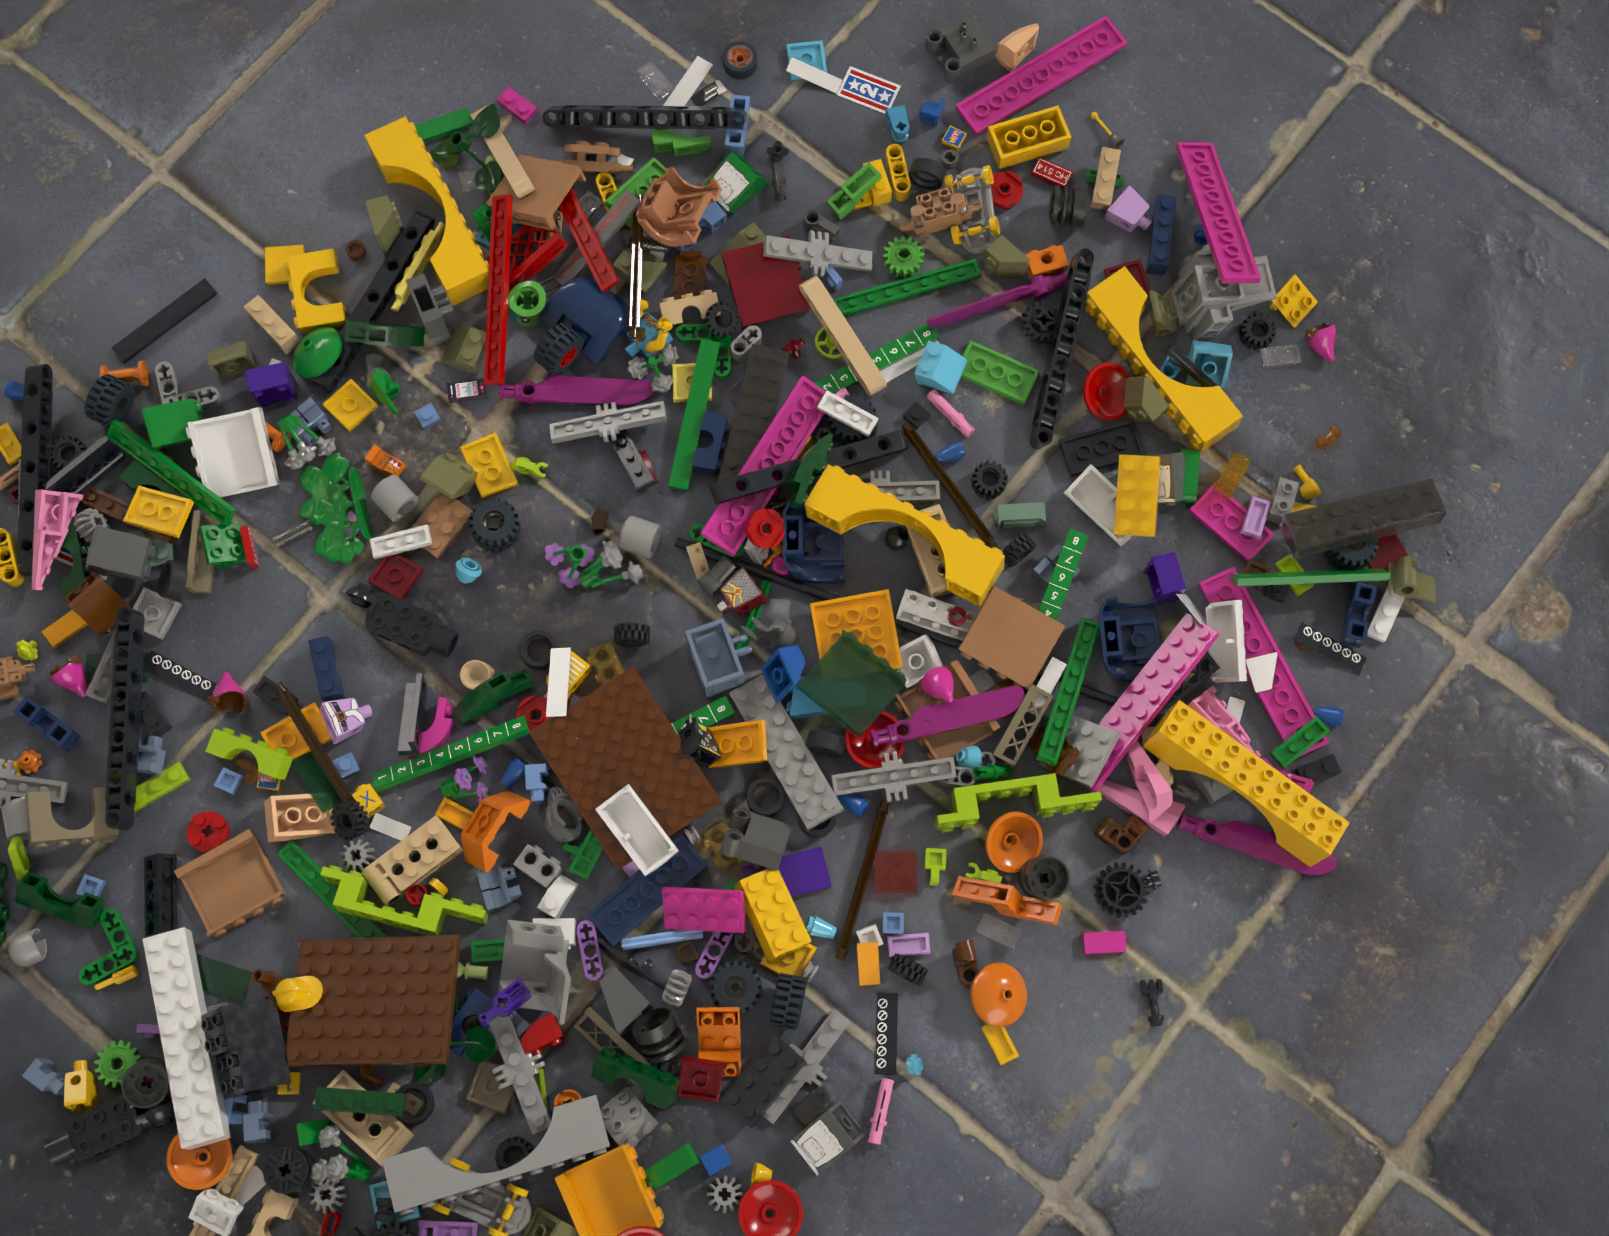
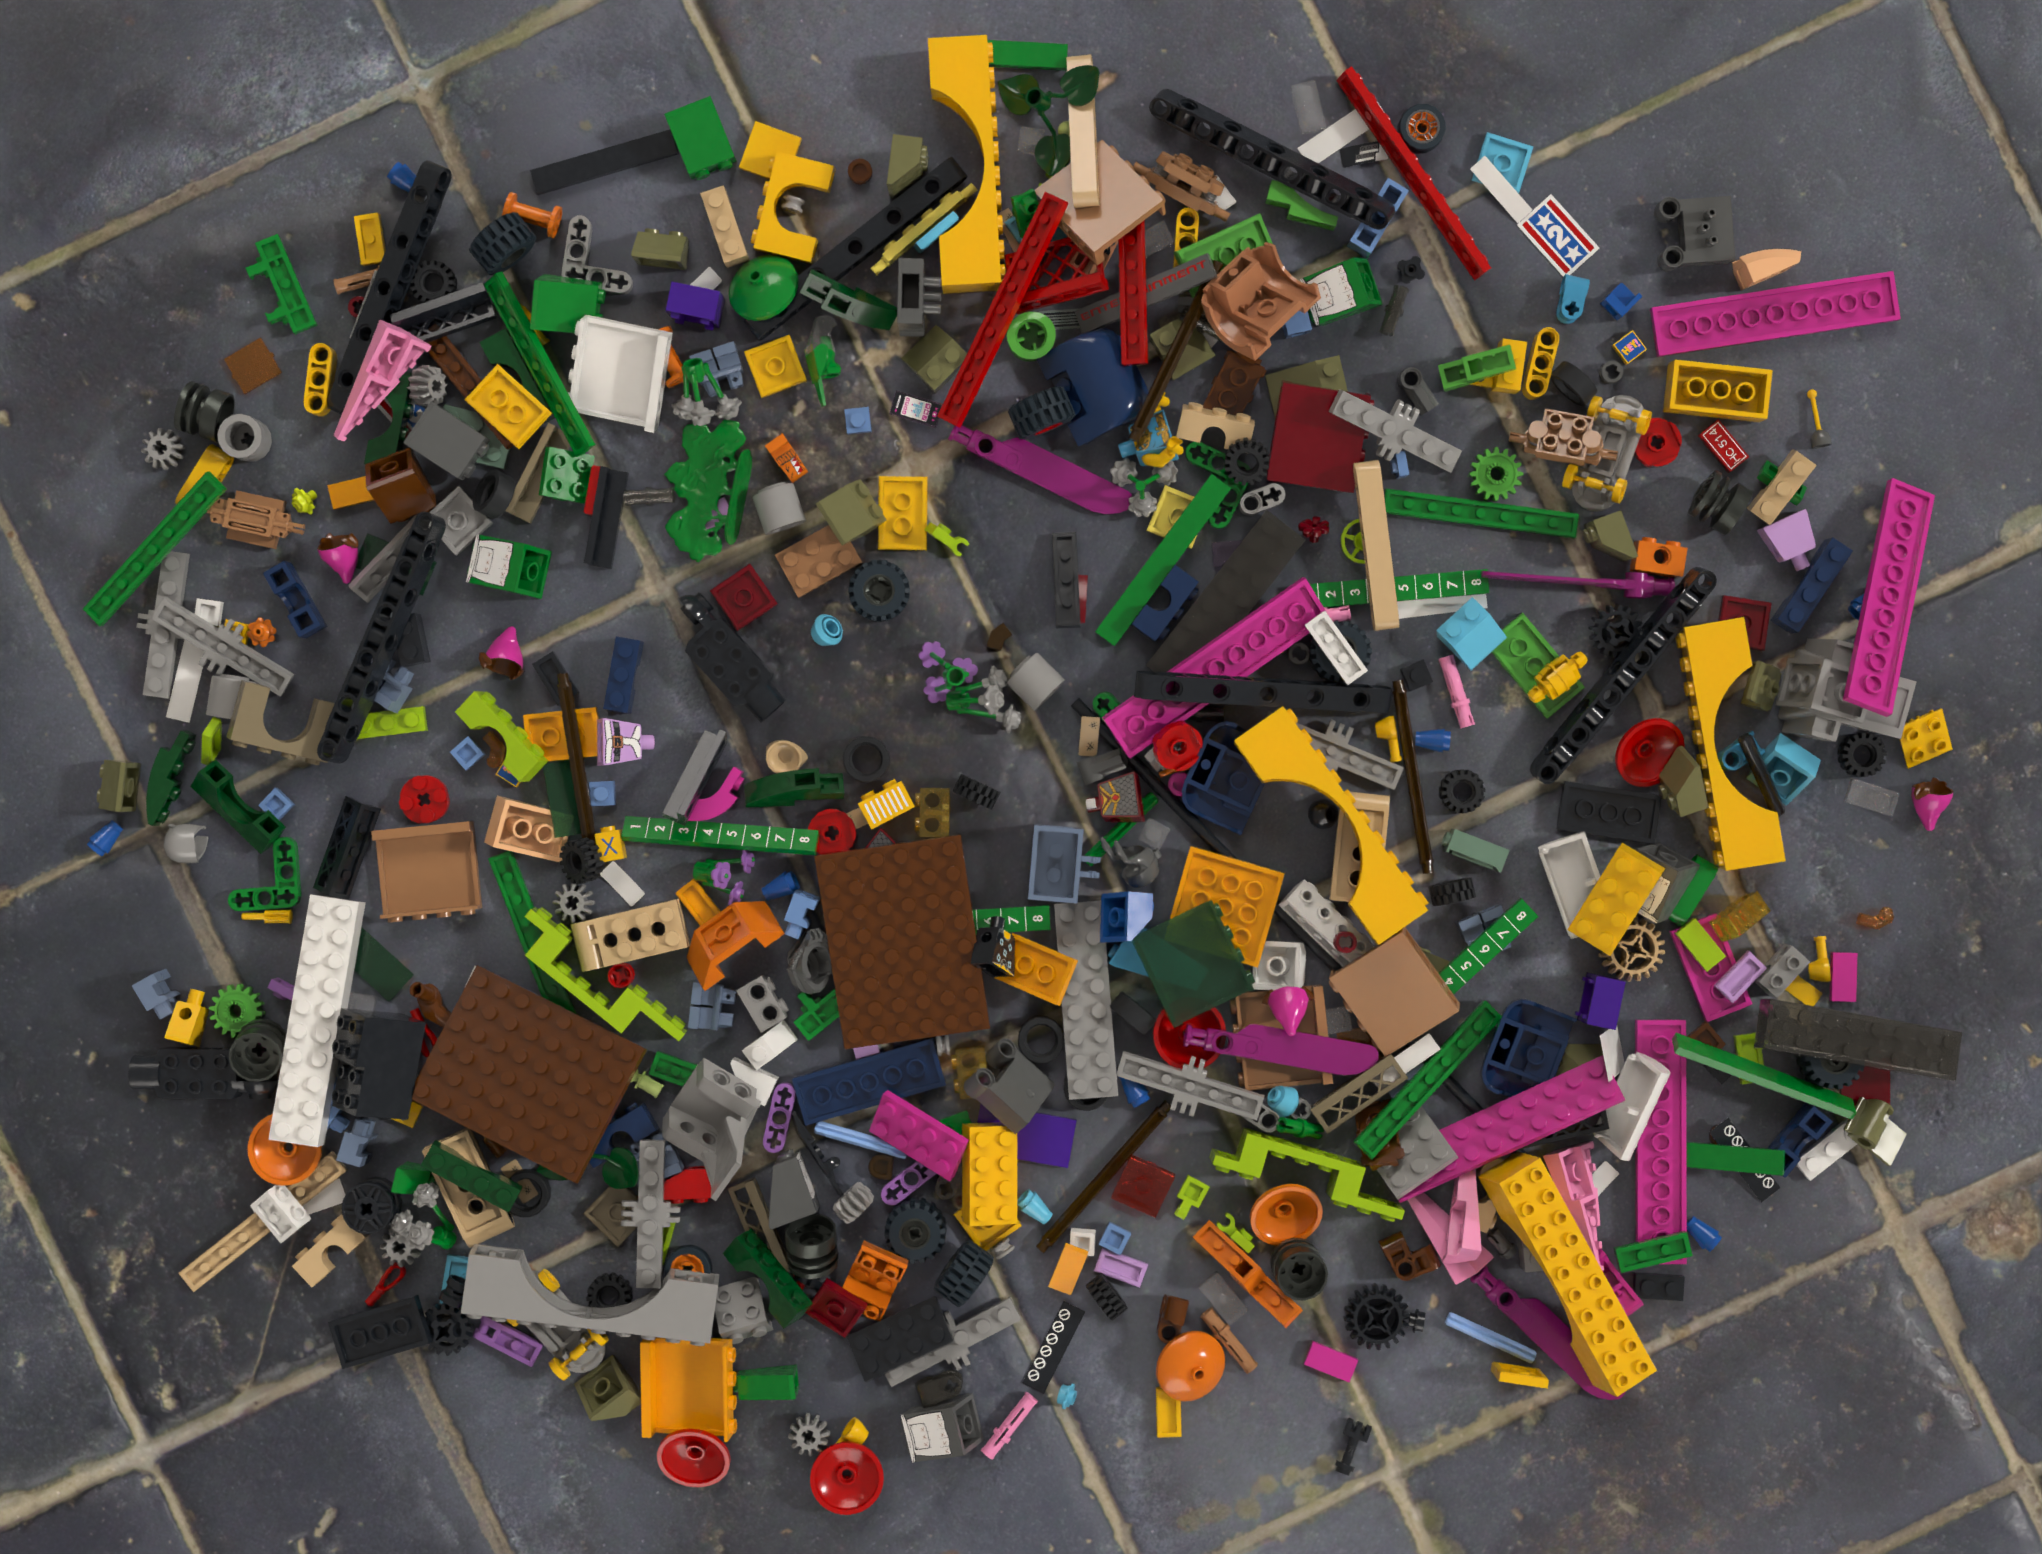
camera: 25 degrees right, 15 degrees up
black sticker [143,650,217,702] -> none
yellow piece [272,976,323,1012] -> none
white tile [369,525,433,559] -> none
yellow tile [428,878,448,897] -> none
dark purple piece [478,978,532,1028] -> none
dark pink plate [496,87,538,124] -> none
white sticker [546,648,571,717] -> none
light grey hinge [549,401,667,444] -> none
white container [595,784,679,876] -> none
blue panel [700,1145,733,1176] -> none
dark green slope [787,433,833,508] -> none
white sticker [1246,652,1277,693] -> none
none -> slope [466,534,552,599]
none -> black fence [584,466,629,569]
none -> green slope [664,96,737,180]
none -> light grey bush [781,195,805,214]
none -> medium azure tile [914,211,959,254]
none -> medium nougat pin [1200,1307,1258,1374]
none -> red plate [1336,66,1491,281]
none -> yellow bar [1375,715,1402,762]
none -> light blue axle [1445,1312,1537,1363]
none -> yellow tile [1491,1362,1549,1389]
none -> yellow piece [1527,651,1588,703]
none -> tan gear [1598,916,1665,982]
none -> lime tile [1675,918,1726,972]
none -> green tile [1686,1142,1785,1176]
none -> dark pink tile [1829,952,1858,1002]

